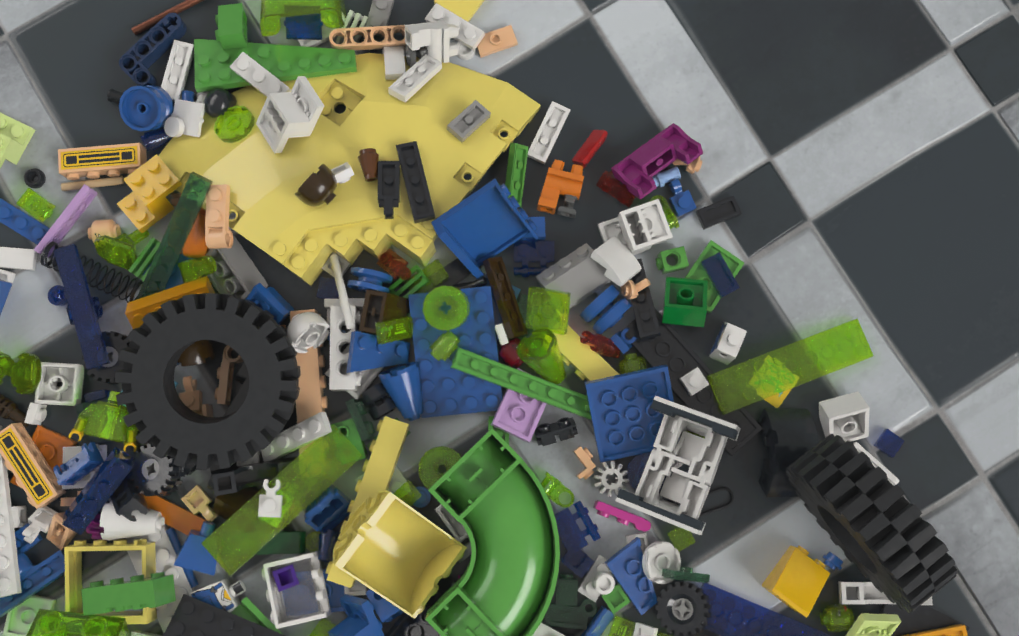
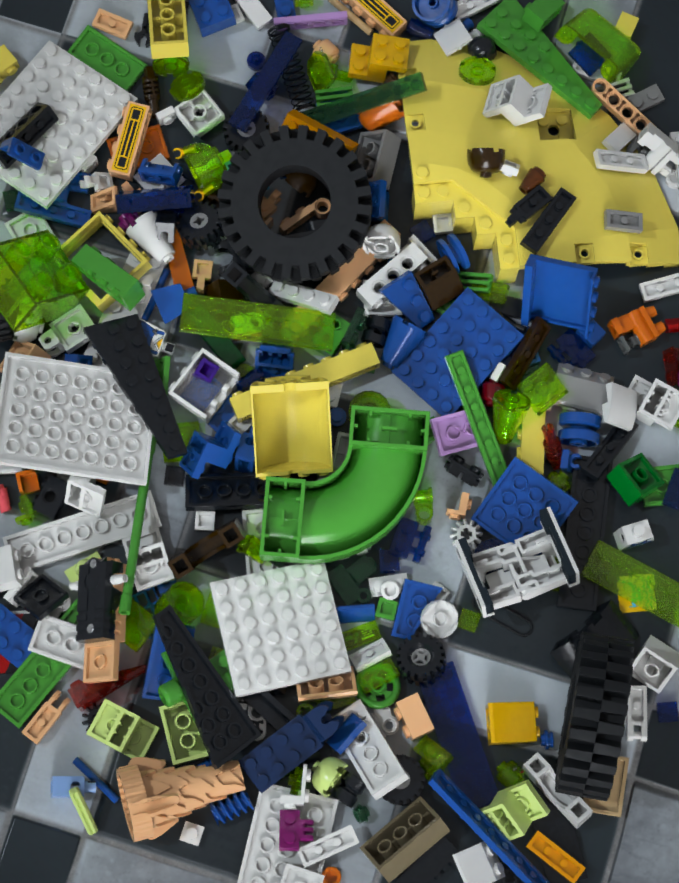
camera: 50 degrees right, 5 degrees down
tile [84,389,112,402] -> none
white tile [164,116,185,138] -> none
clear neon green piece [177,255,217,283] -> none
light nougat plate [205,184,234,249] -> none
white plate [230,52,291,97] -> none
white plate [258,479,283,518] -> none
white bar [330,254,355,329] -> none
clear neon green tile [375,316,413,344] -> none
clear red hinge [376,248,411,280] -> none
clear neon green plate [393,480,423,506] -> none
clear neon green wheel [423,286,471,330] -> none
clear neon green brick [430,330,461,361] -> none
bright green tile [505,143,529,207] -> none
dark pink hinge [593,500,651,532] -> none
light nougat plate [621,278,651,300] -> none
bright green brick [655,246,689,275] -> none
clear green plate [662,566,710,583] -> none
white plate [679,367,709,396] -> none

